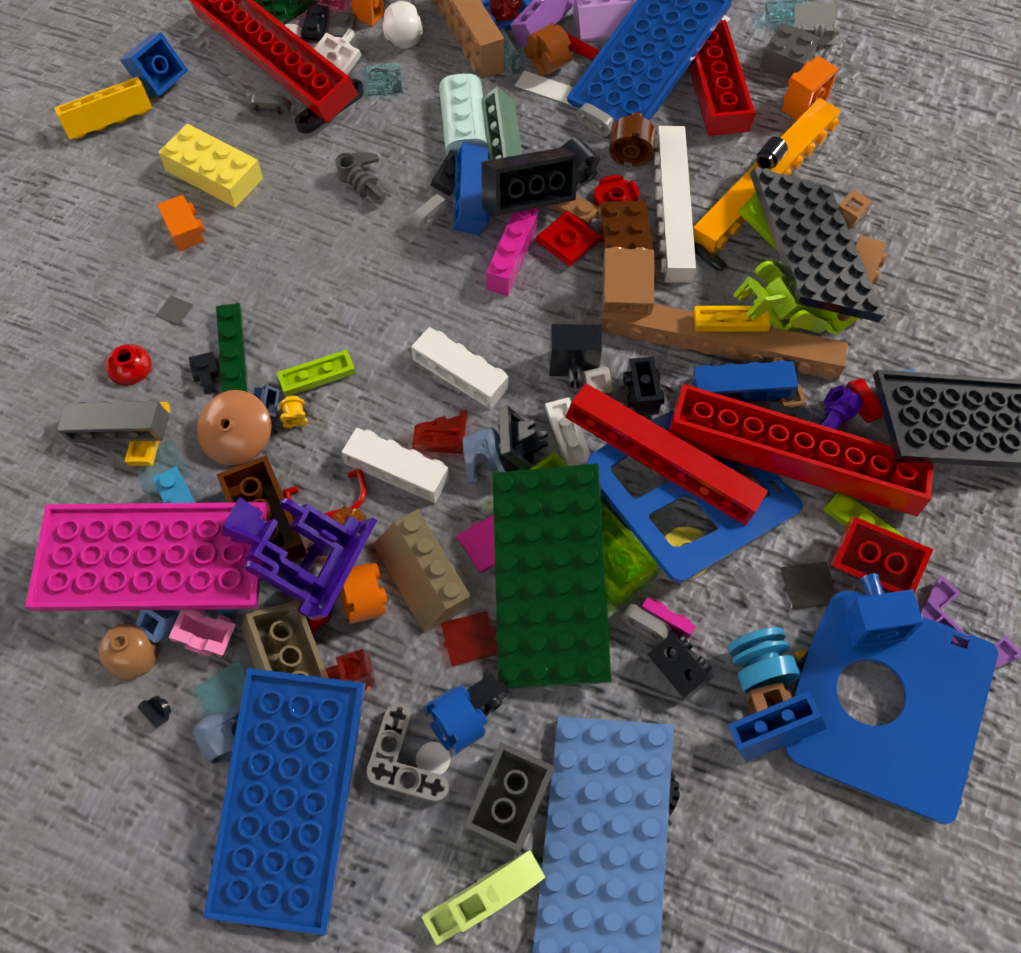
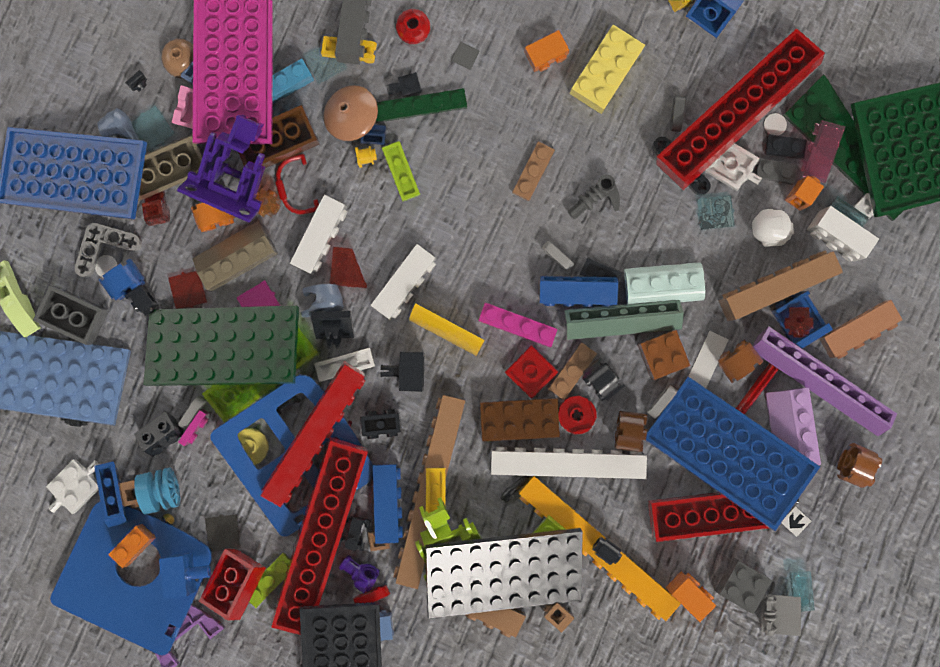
camera: 90 degrees right, 25 degrees up
black brick [481,147,577,216] -> none
clear light blue plate [499,28,520,75] -> none
white plate [583,366,613,394] -> none
medium nougat brick [603,246,654,314] -> none
none -> white plate [46,459,100,514]
none -> orange brick [108,524,156,568]
none -> yellow slope [409,303,485,356]
none -> medium nougat plate [512,141,555,201]
none -> dark orange brick [637,330,691,380]

